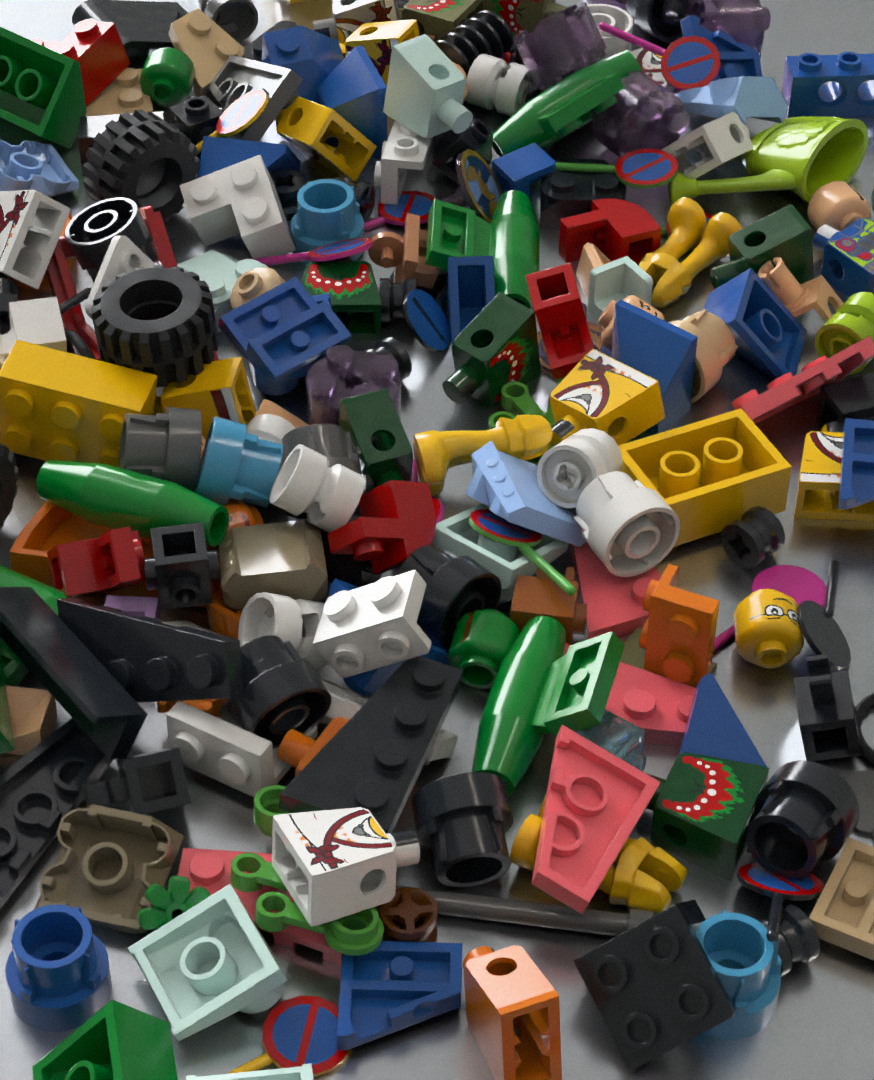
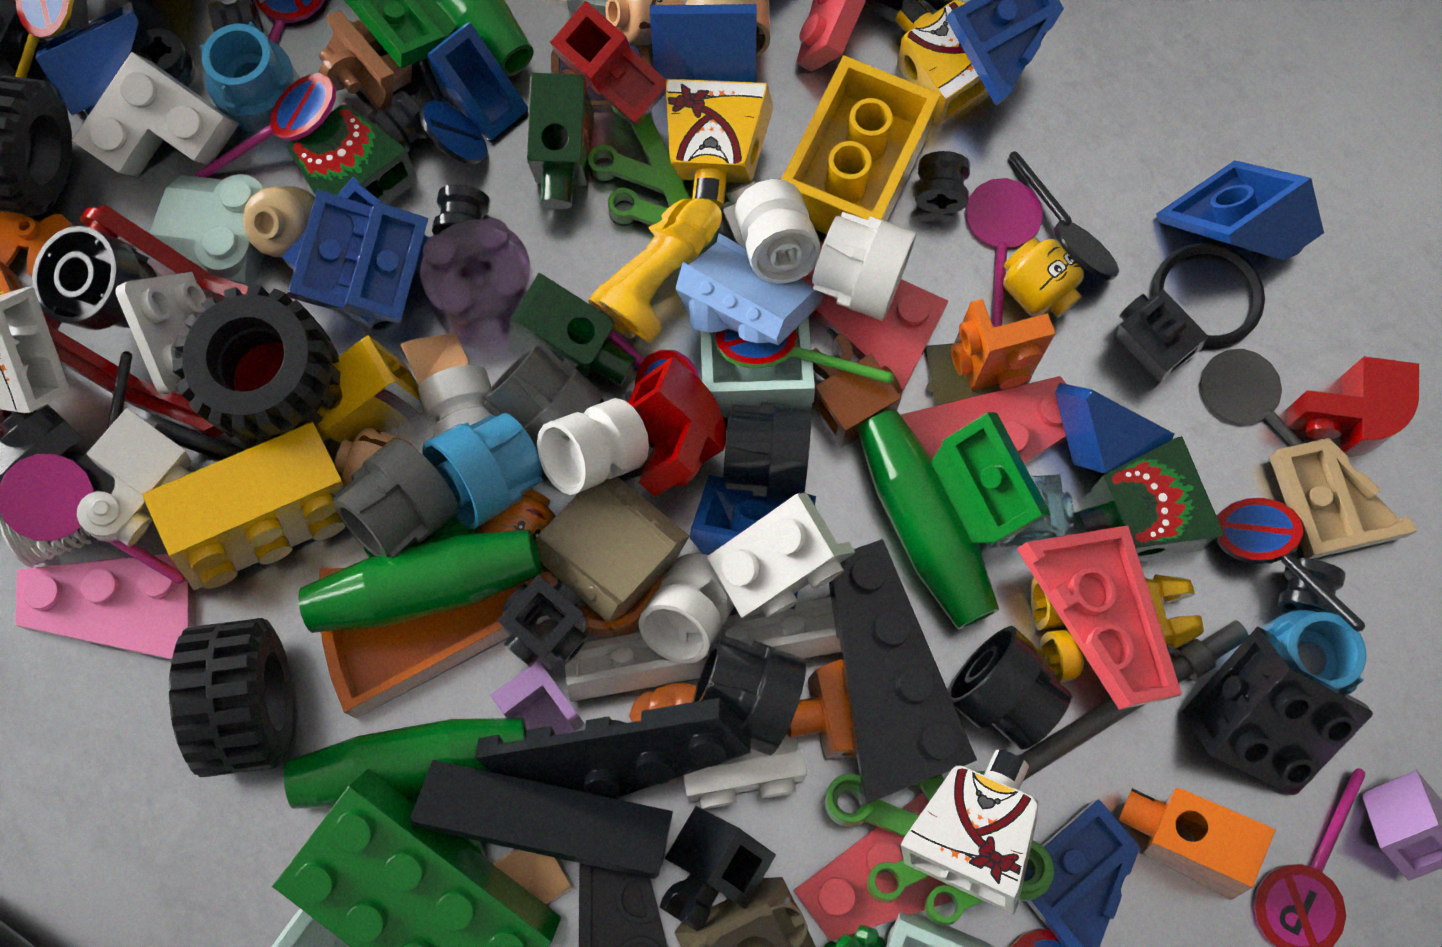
camera: 40 degrees left, 30 degrees up
red brick [47,527,146,598] -> none
reddish brown wheel [379,887,438,942] -> none
green head [448,609,520,689] -> none
black piece [746,760,860,882] -> none

